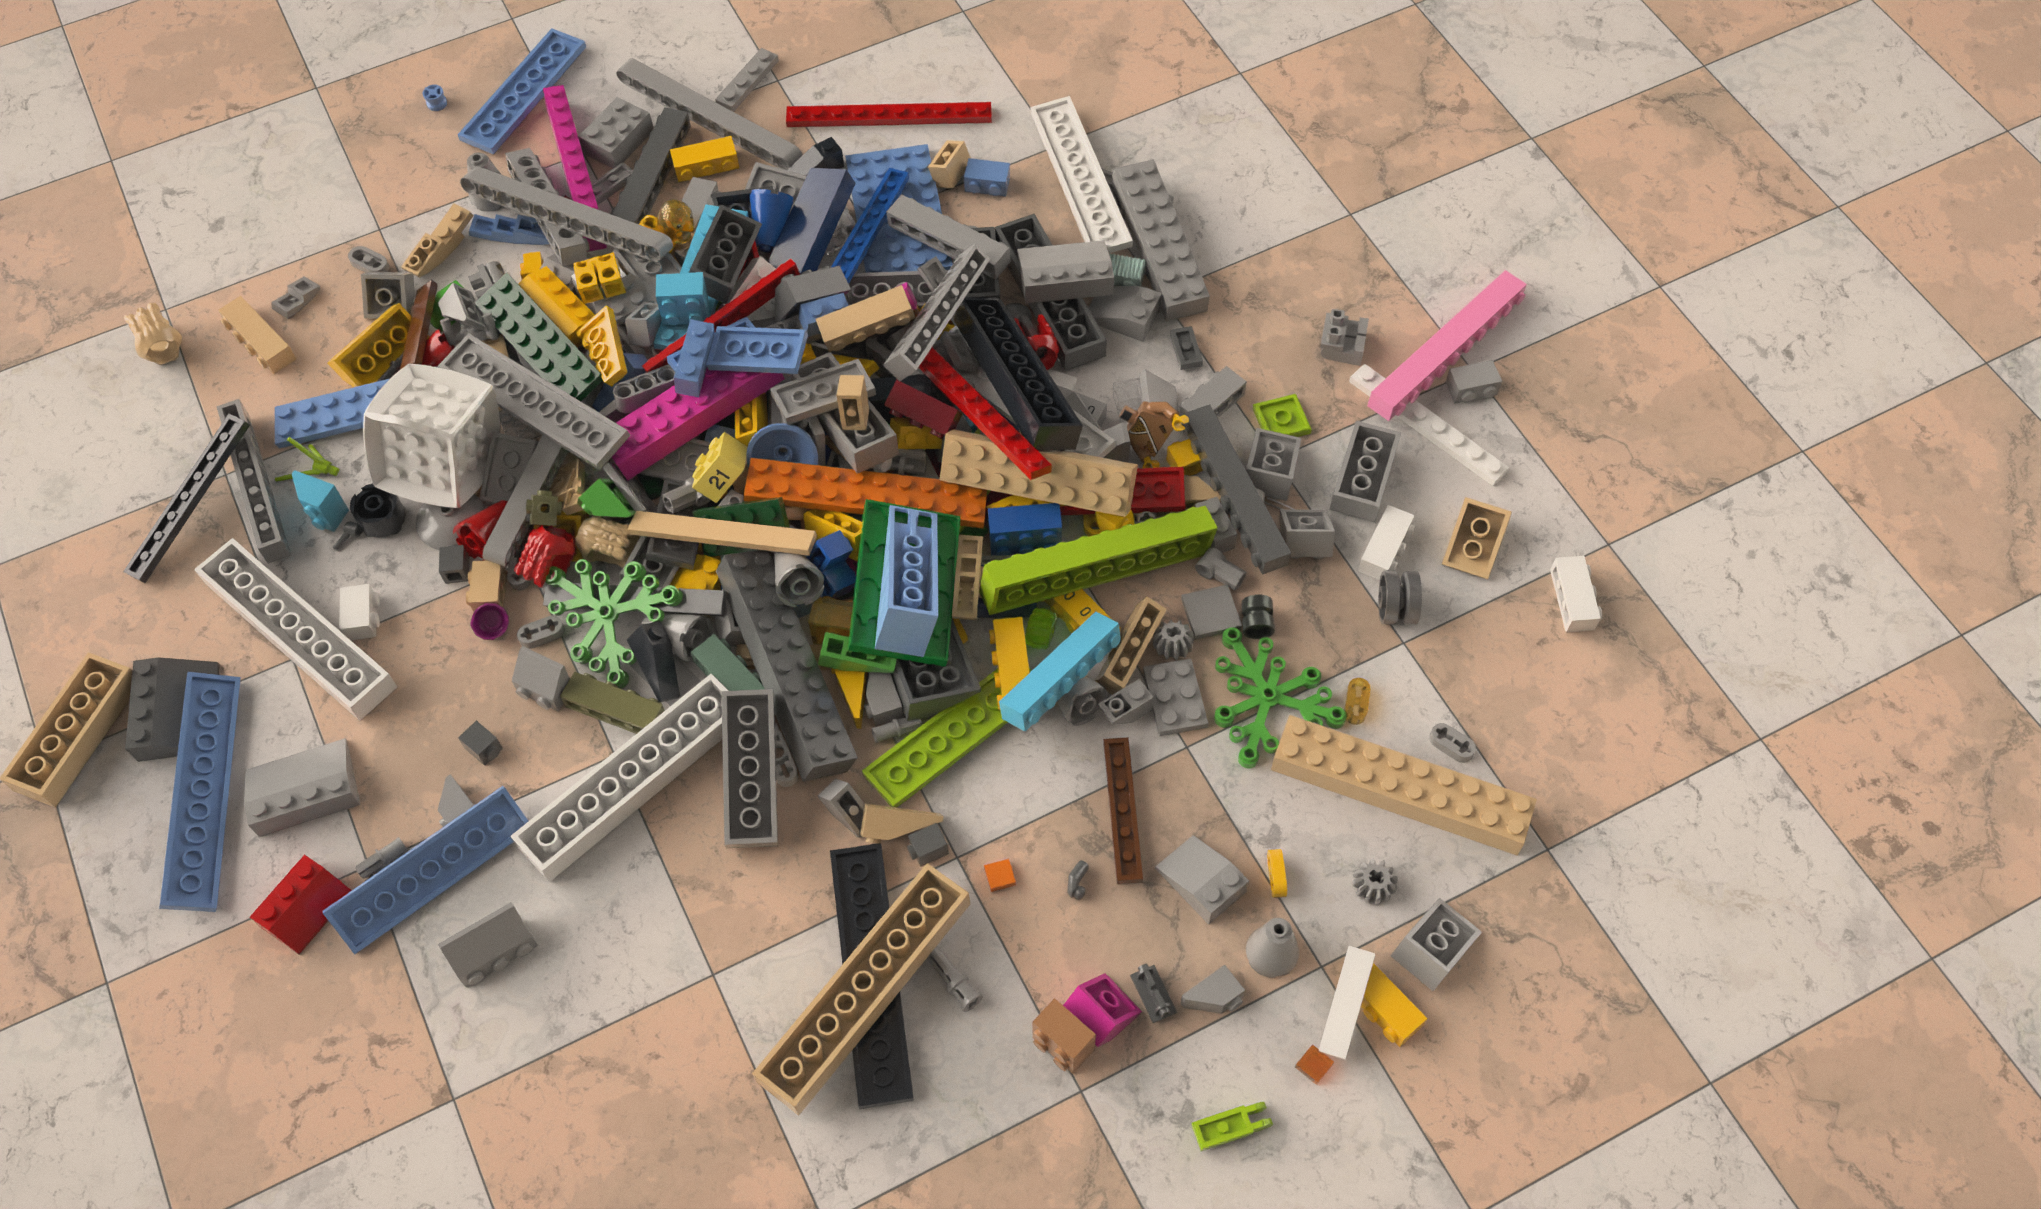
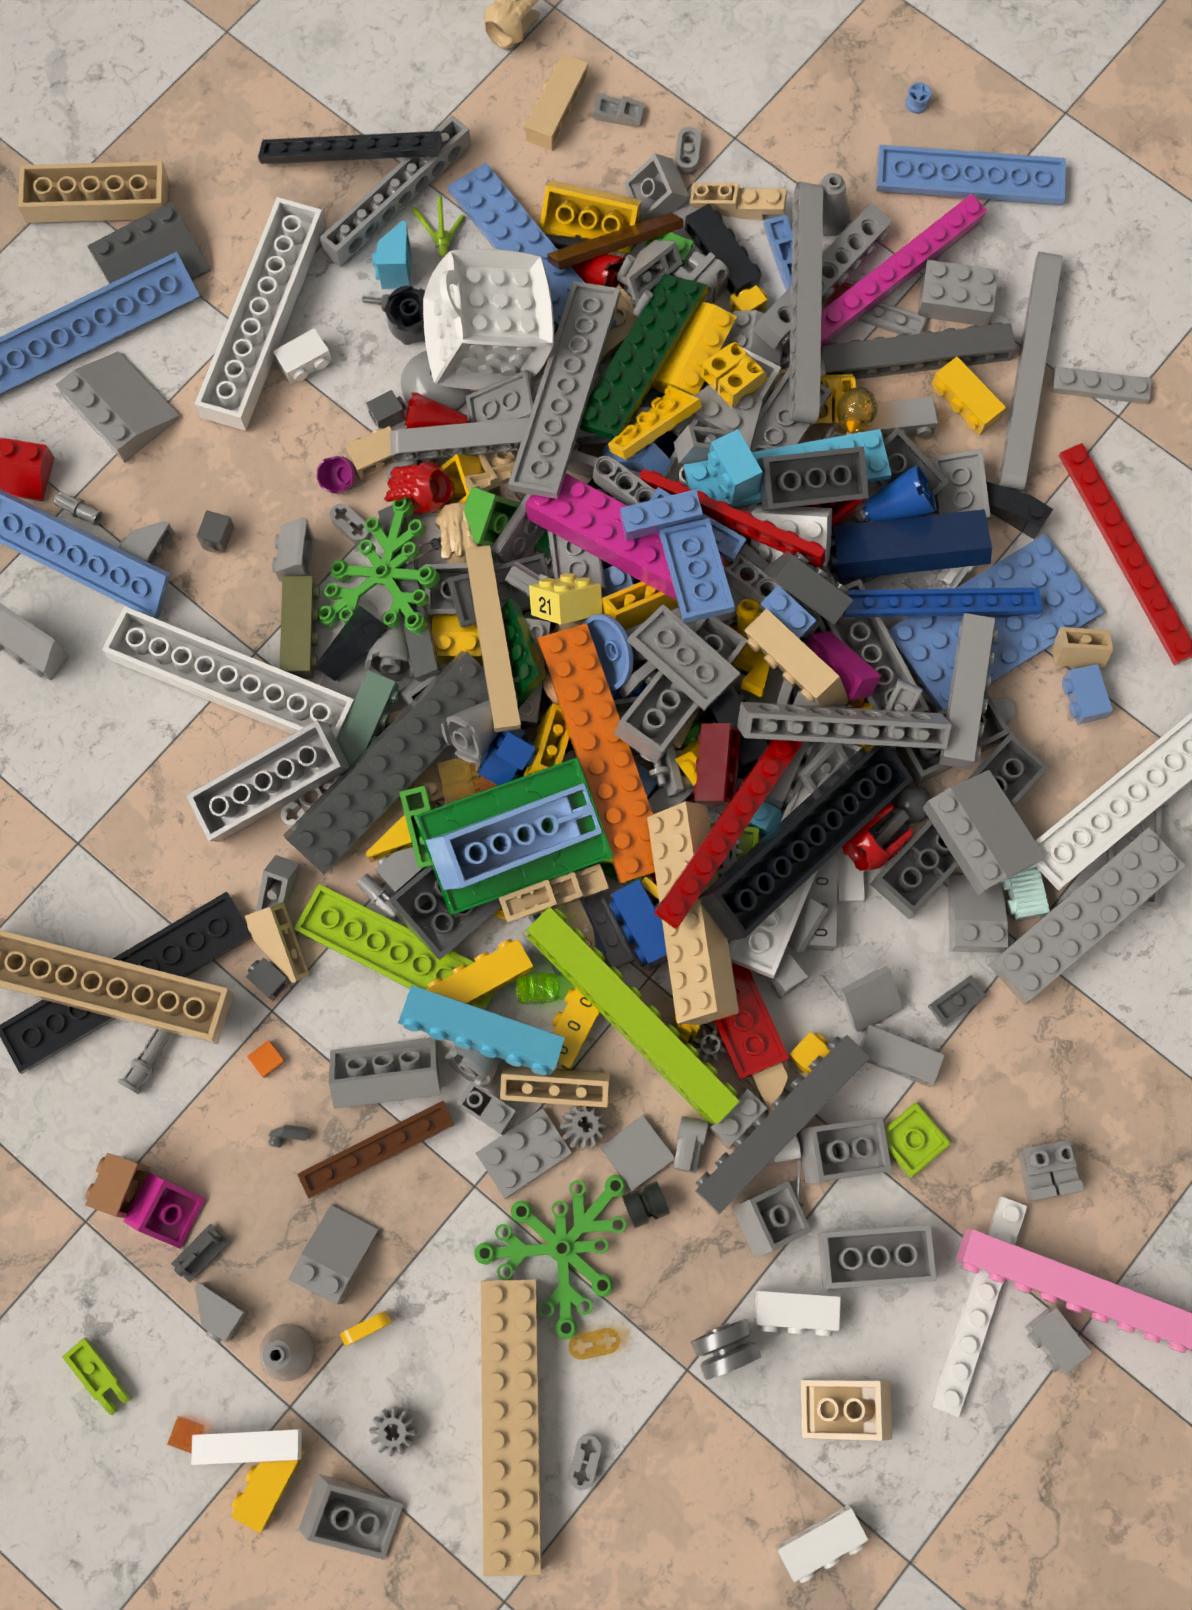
camera: 65 degrees right, 15 degrees up
olive brick [526,490,562,526] -> none
tan brick [836,375,869,430] -> none
medium nougat torso [1119,401,1189,468] -> none
none -> light grey slope [329,1038,440,1109]
none -> black brick [684,203,762,297]

